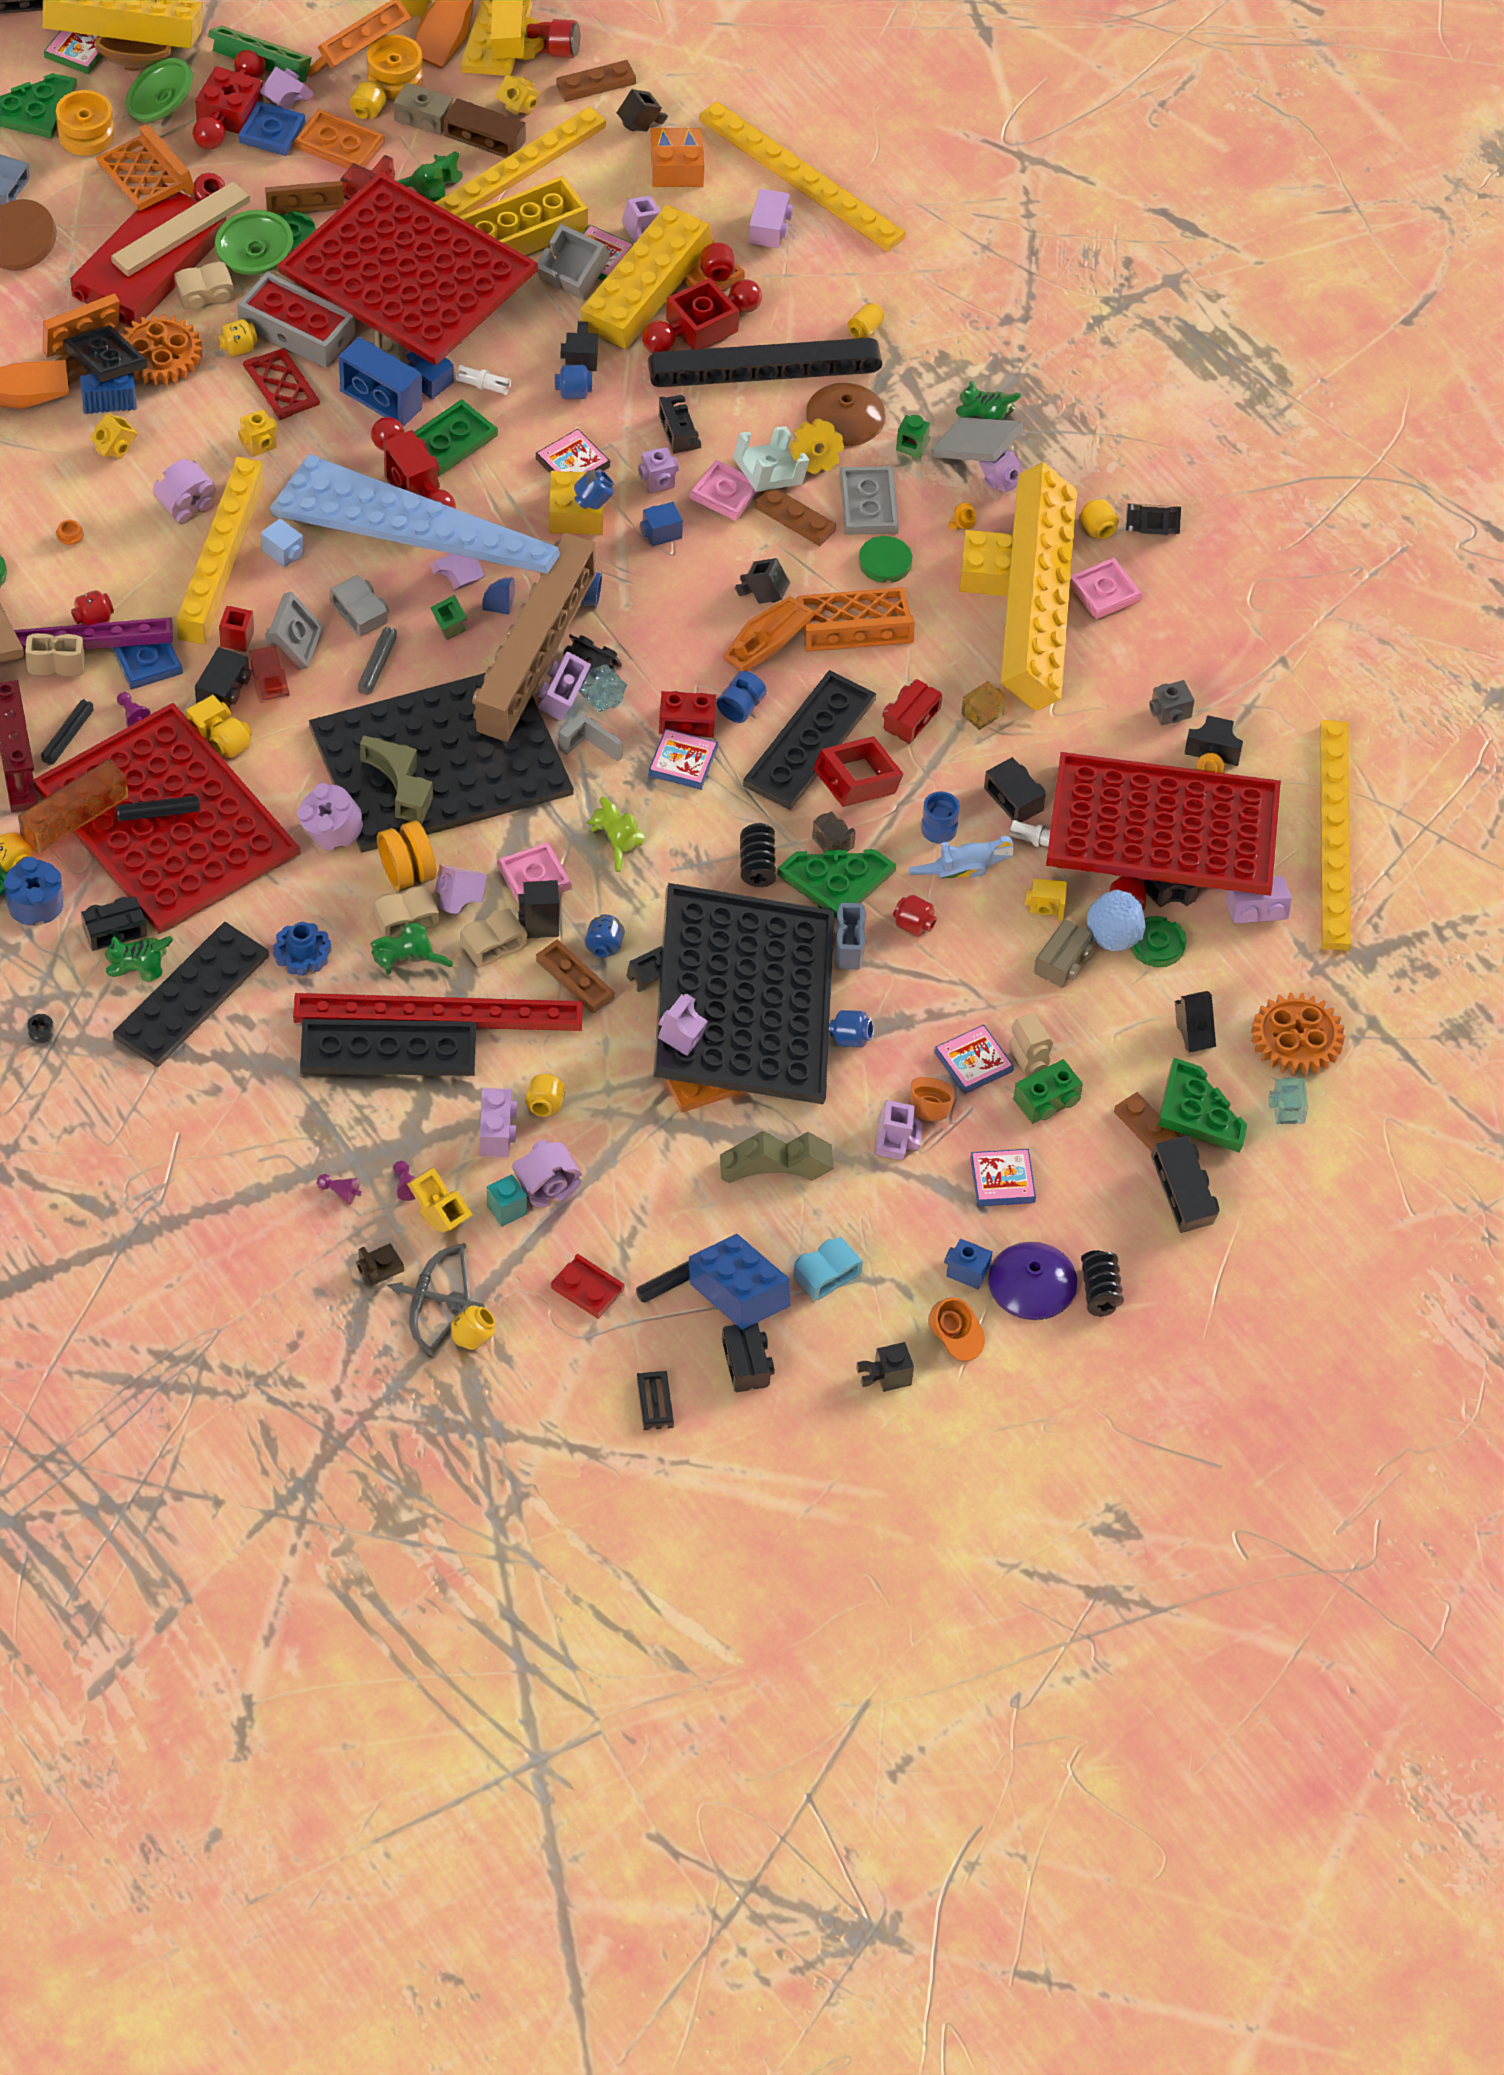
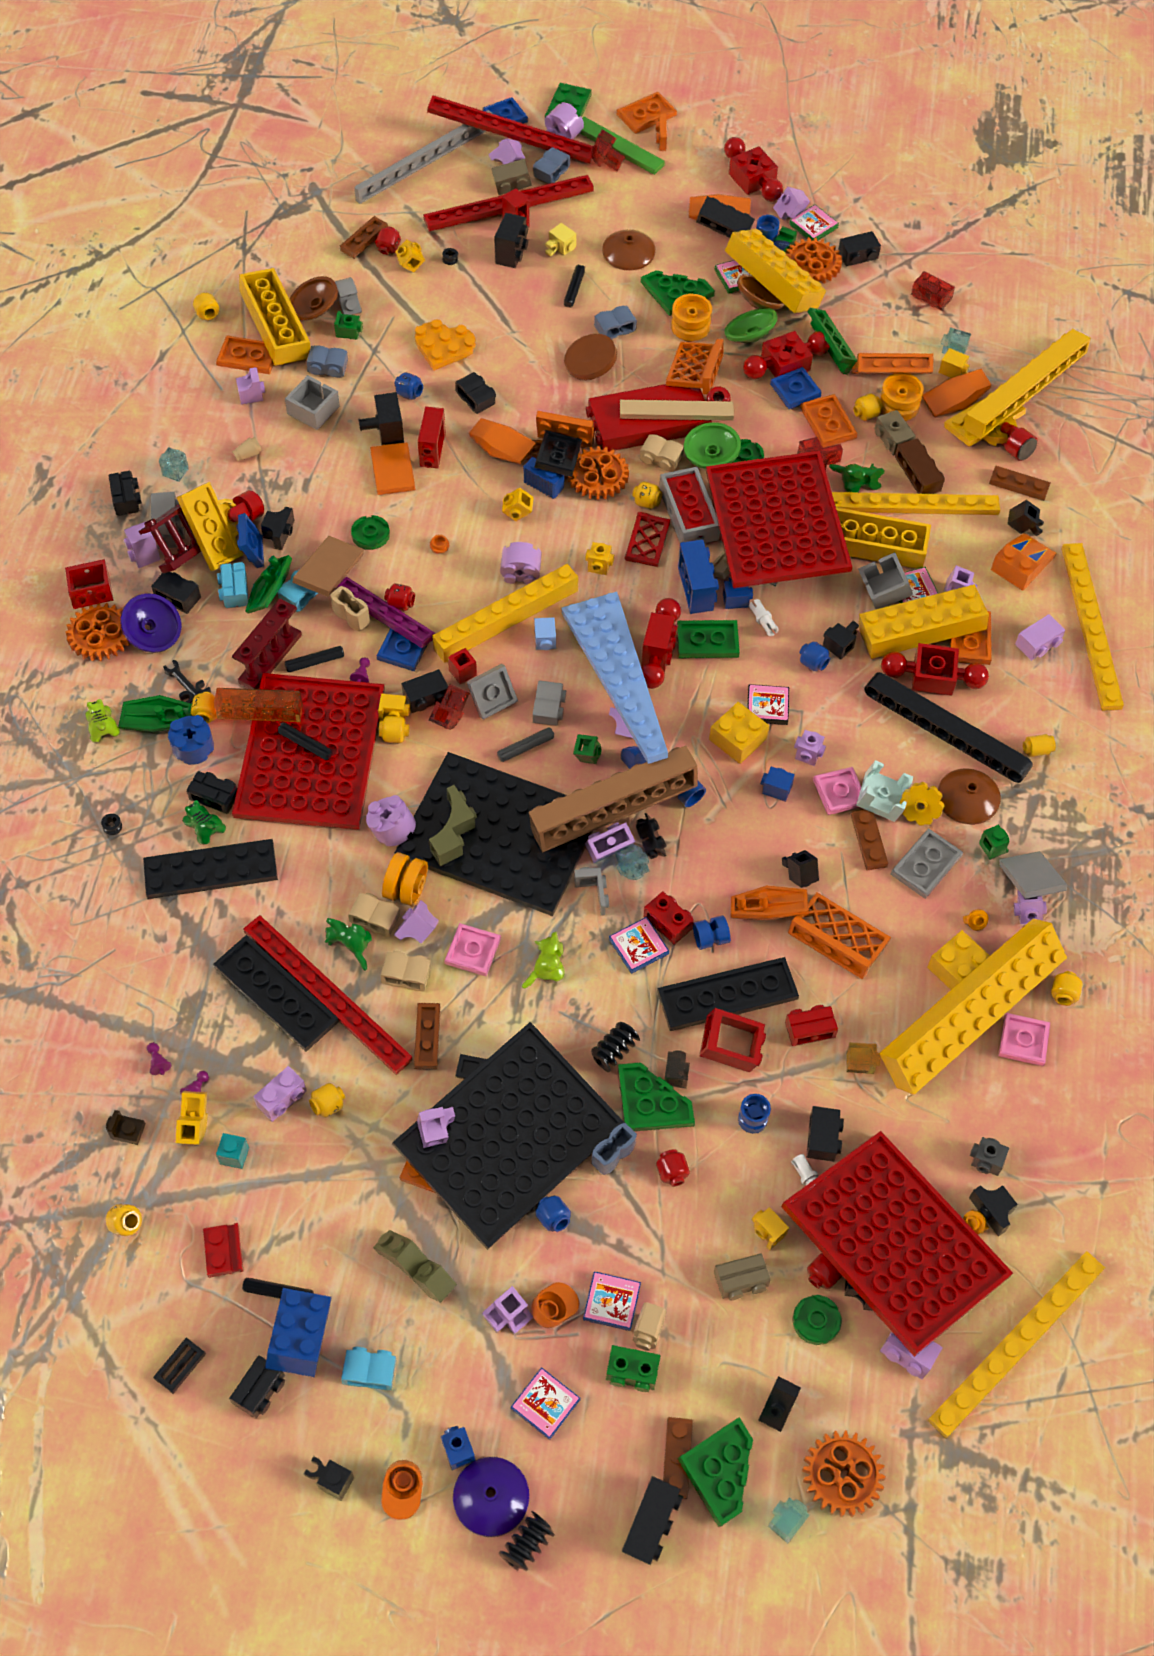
camera: 45 degrees right, 5 degrees up
lavender brick [260,67,314,110] -> none
dark orange plate [265,181,344,214] -> none
blue plant [273,922,332,976] -> none
dark grey piece [387,1243,485,1356] -> none
yellow brick [494,74,541,115] -> none
lavender brick [512,1140,582,1207] -> none
black brick [518,880,560,938] -> none
blue head [574,469,614,510] -> none
blue head [585,914,625,958] -> none
black hinge [658,395,701,454] -> none
red head [700,242,736,282] -> none
green tile [859,536,913,583] -> none
light blue animal [909,836,1014,878] -> none
green animal [956,381,1021,420] -> none
light blue hair [1087,890,1146,952] -> none
black brick [1125,503,1181,535] -> none

